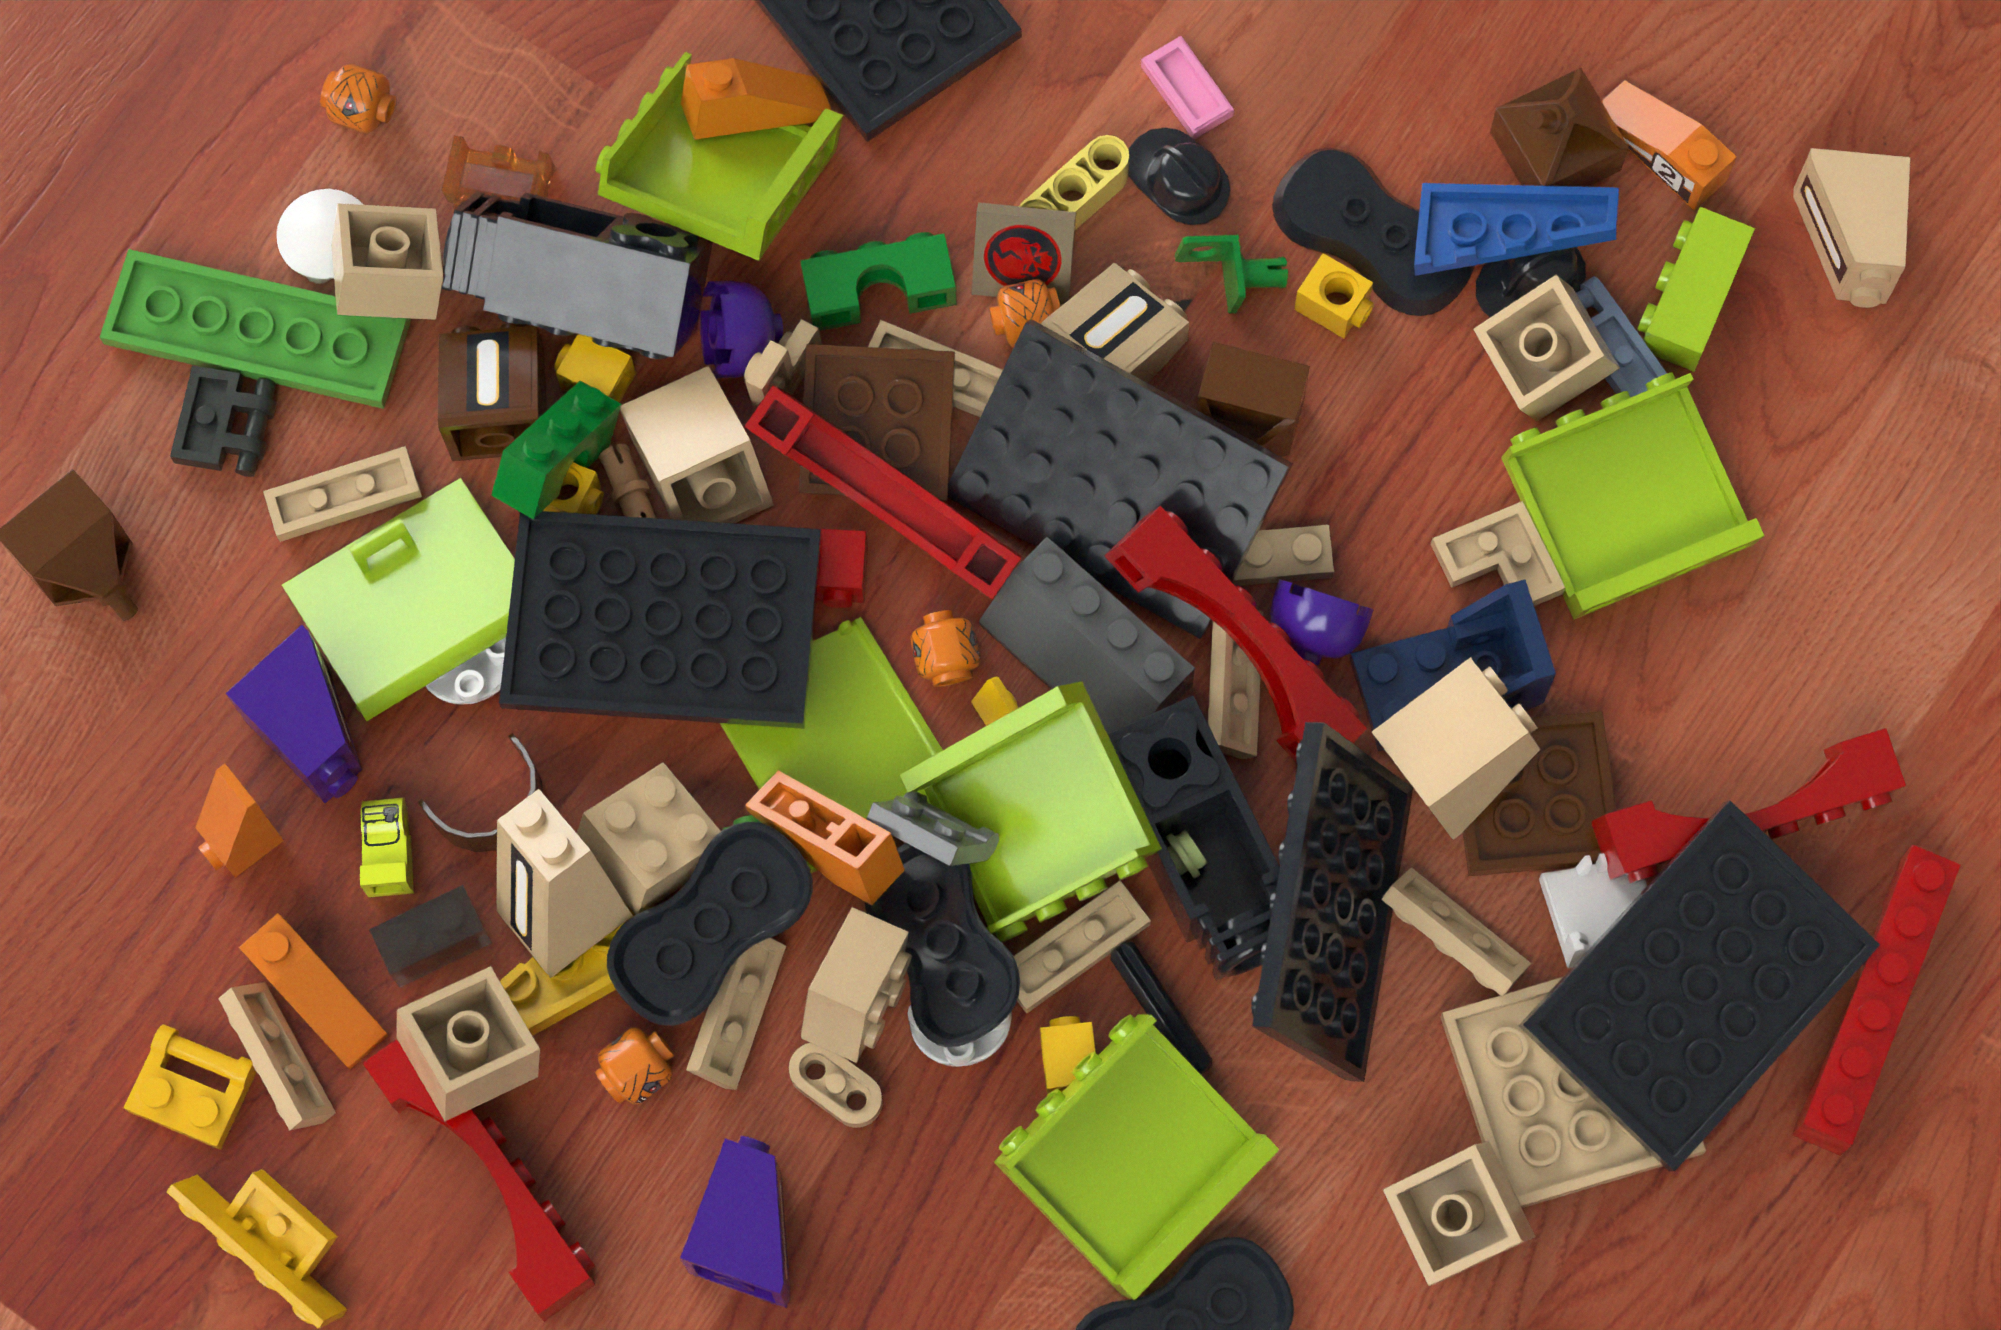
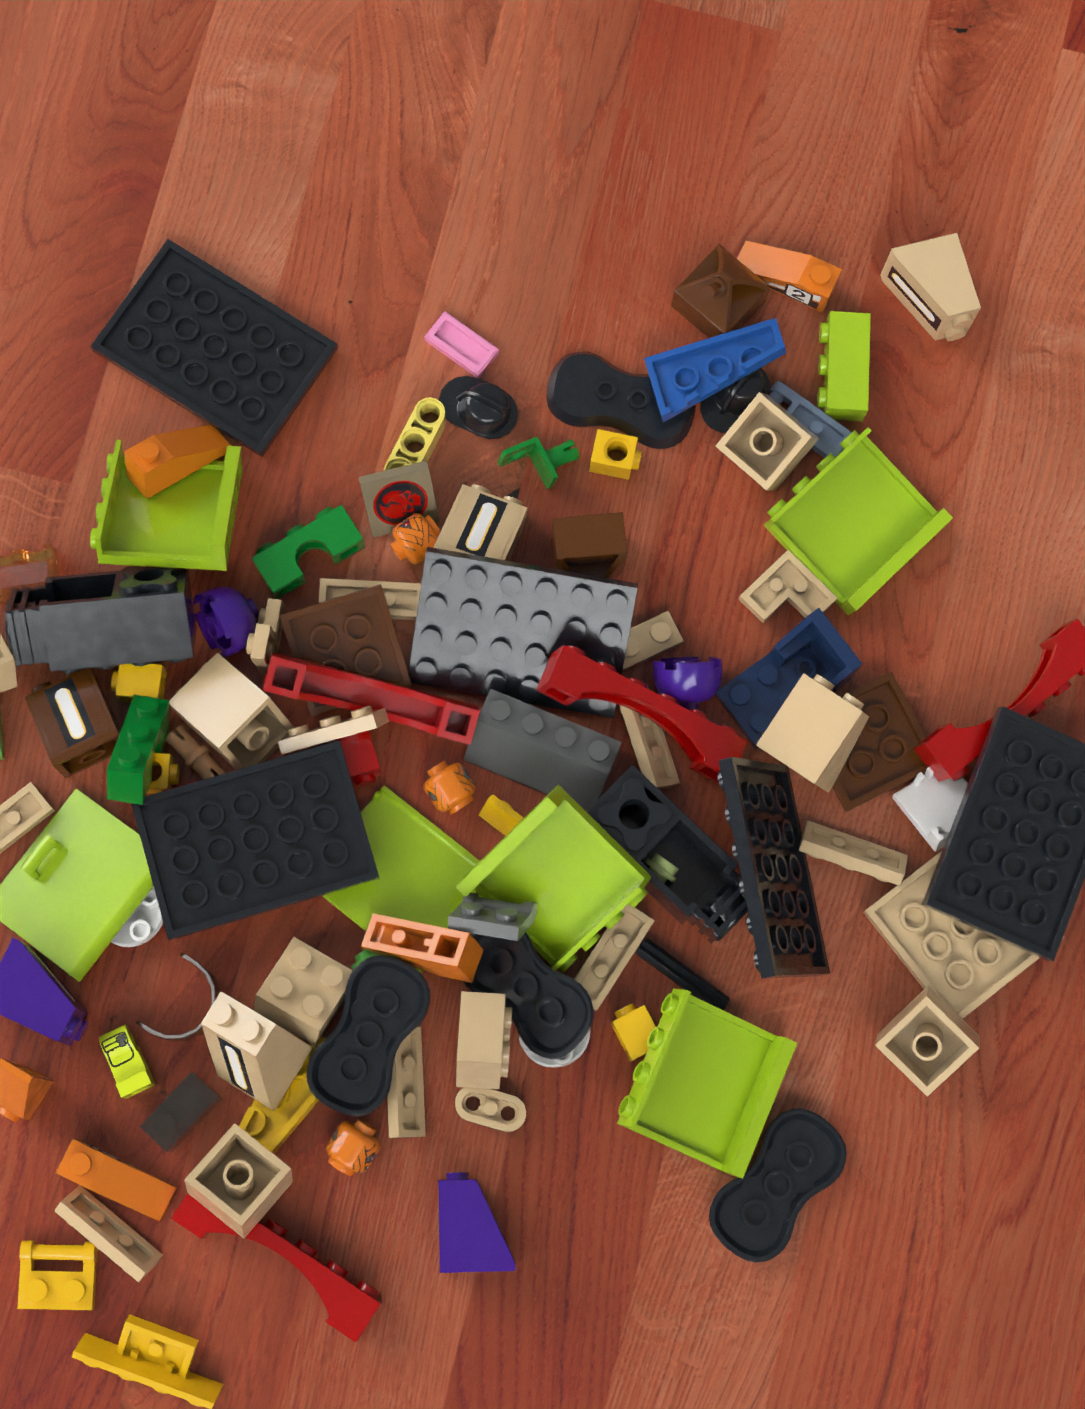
camera: 30 degrees left, 5 degrees up
none -> tan plate [278,706,389,754]

